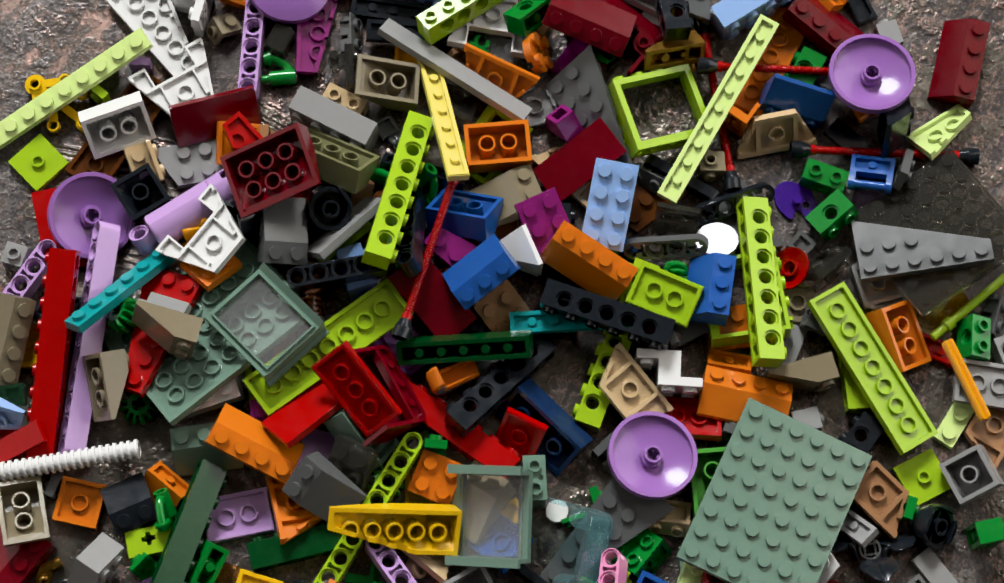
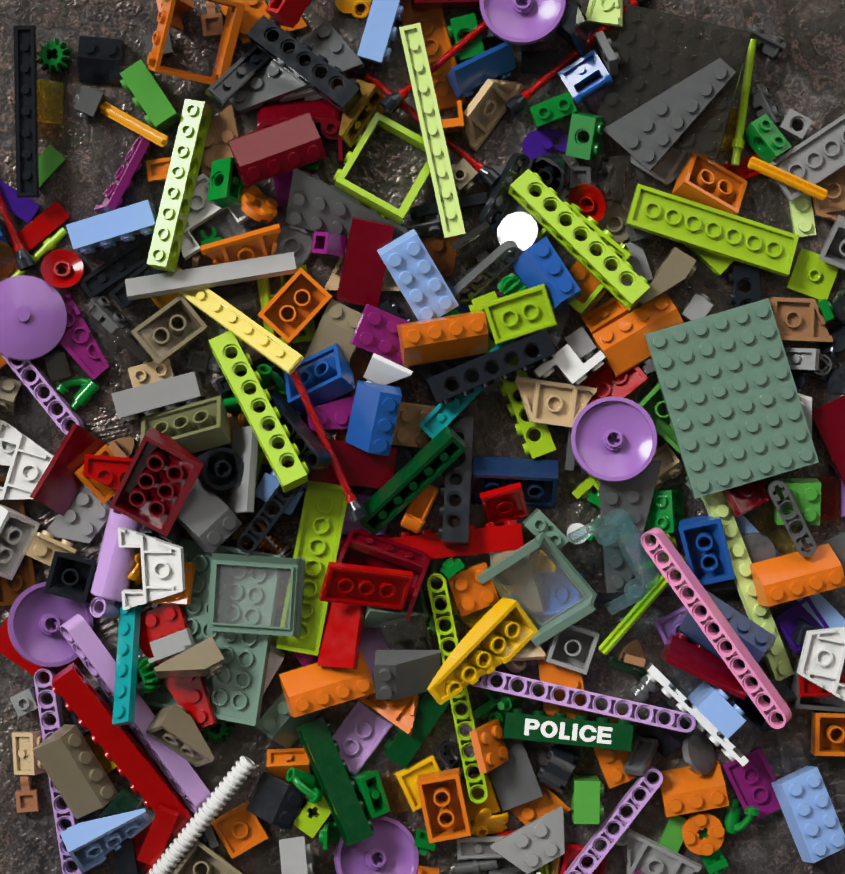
camera: 40 degrees left, 15 degrees up
none -> black cylinder [527,153,570,195]
none -> light grey brick [563,327,596,361]
none -> lime bracket [571,476,599,499]

